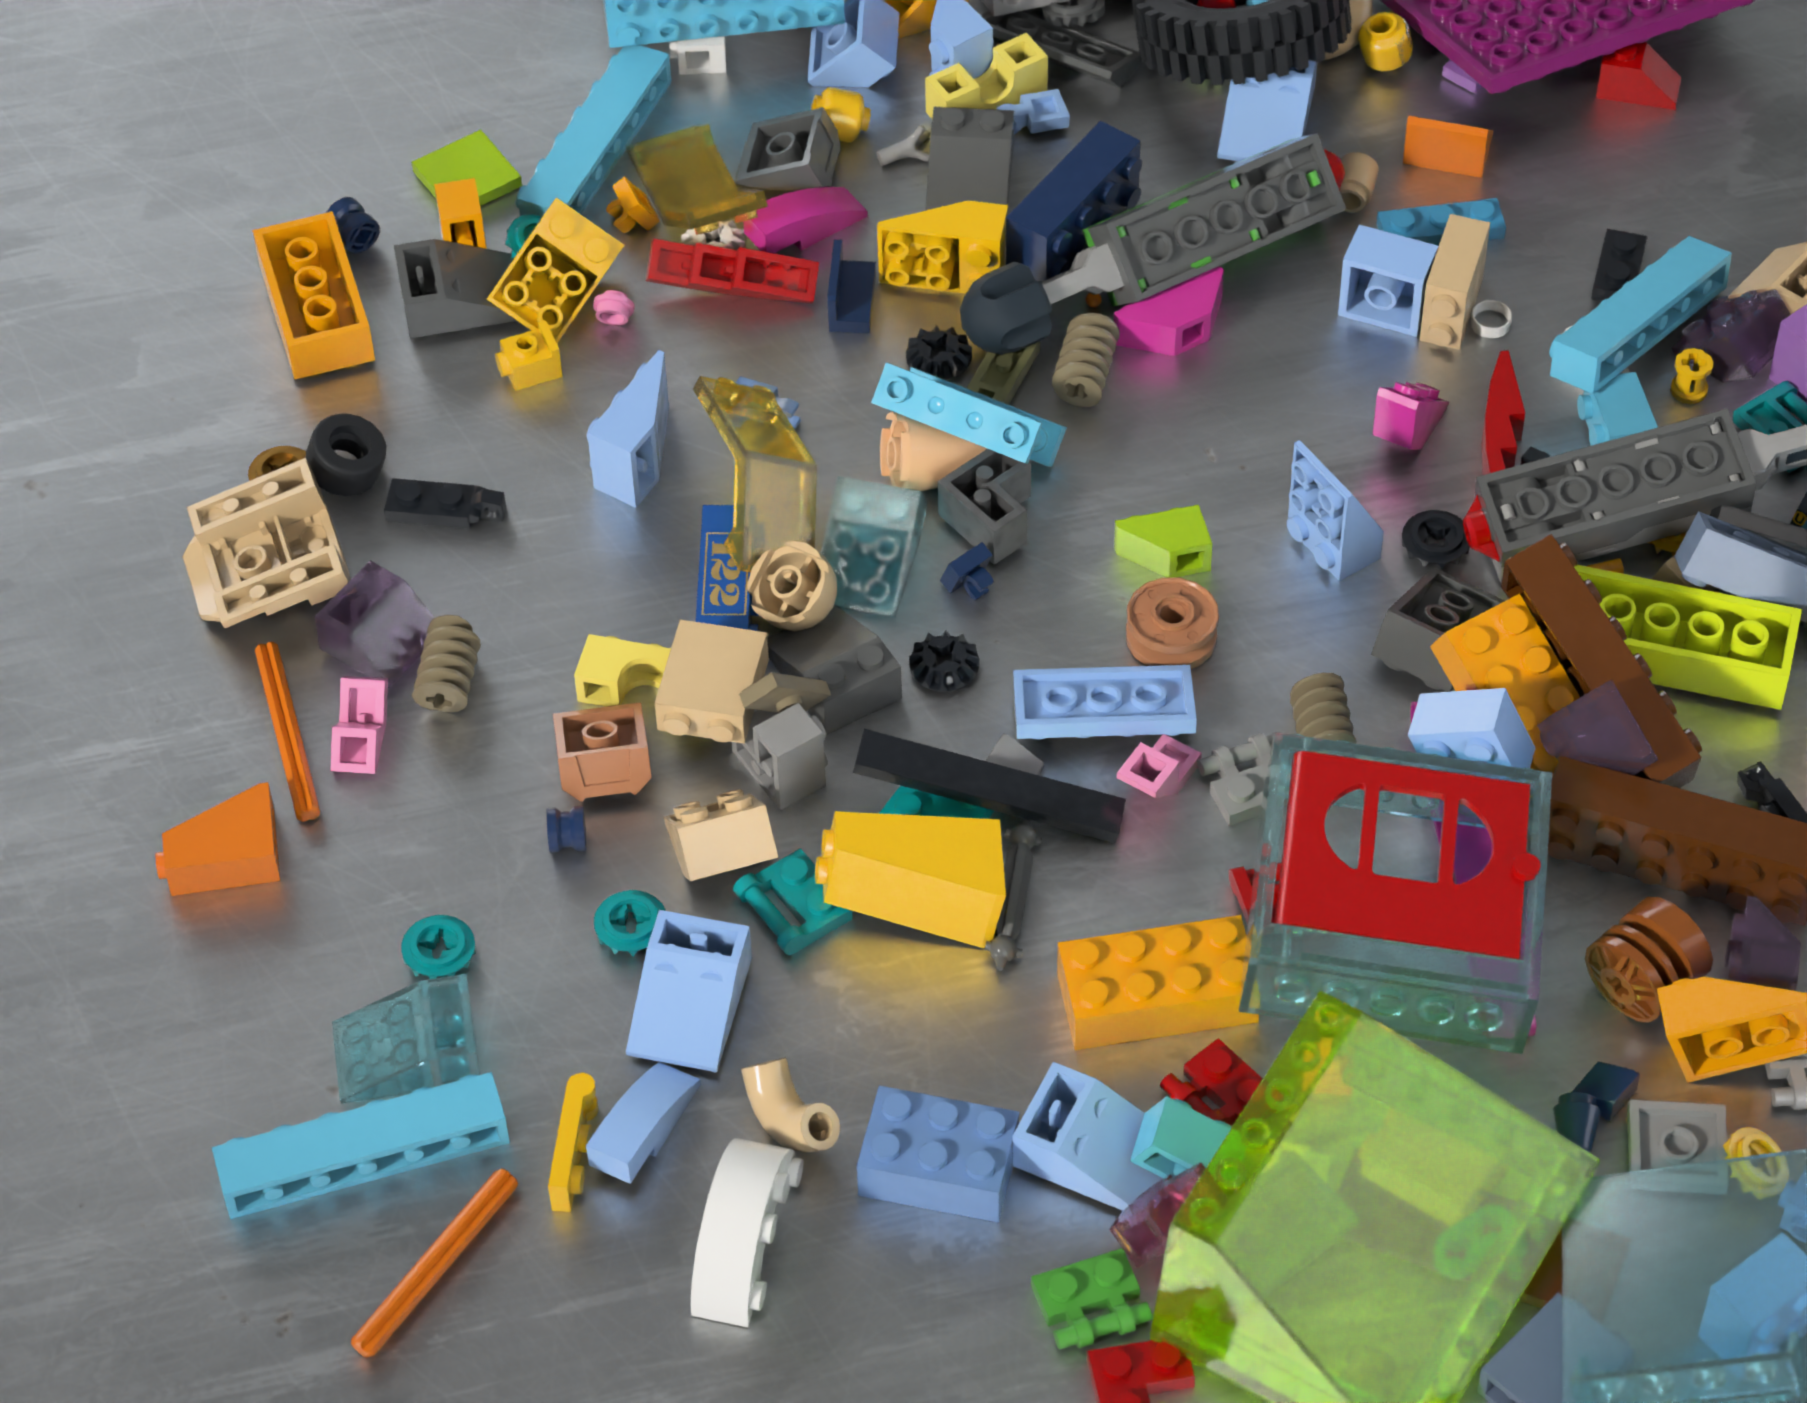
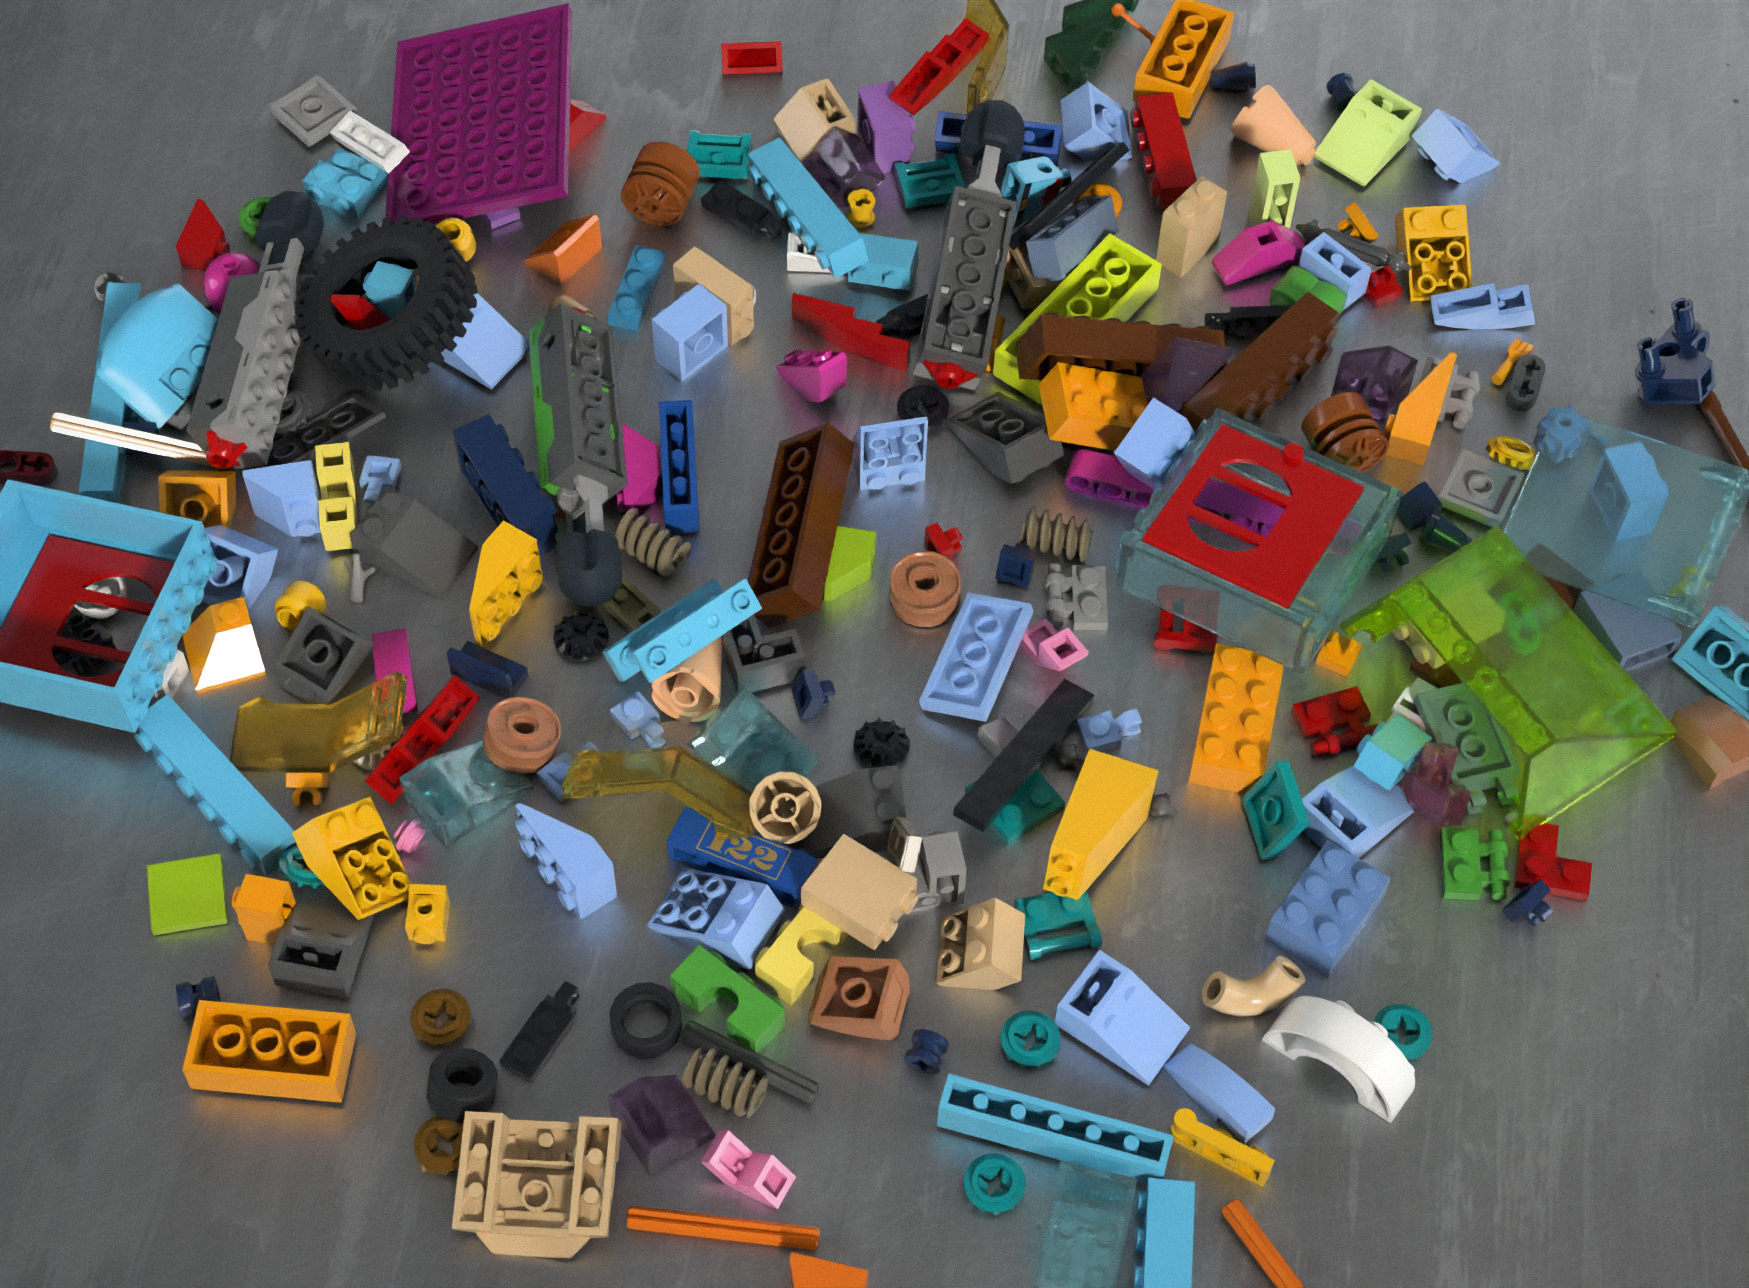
camera: 70 degrees left, 5 degrees up
none -> slope [182,597,266,693]
none -> clear light blue slope [399,741,534,848]
none -> pearl gold gear [410,989,471,1047]
none -> nougat wheel [482,697,562,774]
none -> light blue plate [610,691,666,751]
none -> black tyre [610,982,682,1059]
none -> dark orange wheel [621,141,700,226]
none -> light blue slope [647,867,786,969]
none -> blue brick [659,400,700,534]
none -> bright green arch [670,945,785,1054]
none -> dark grey axle [681,1020,819,1103]
none -> teal plate [687,130,752,179]
none -> reddish brown brick [748,422,855,628]
none -> red tile [924,523,963,561]
none -> medium azure brick [937,1073,1174,1184]
none -> dark blue tile [995,543,1036,588]
none -> light blue plate [1077,709,1142,753]
none -> teal plate [1241,761,1310,860]
none -> tile [1364,532,1412,573]
none -> teal gear [1374,1004,1432,1060]
none -> dark blue tile [1502,879,1553,926]

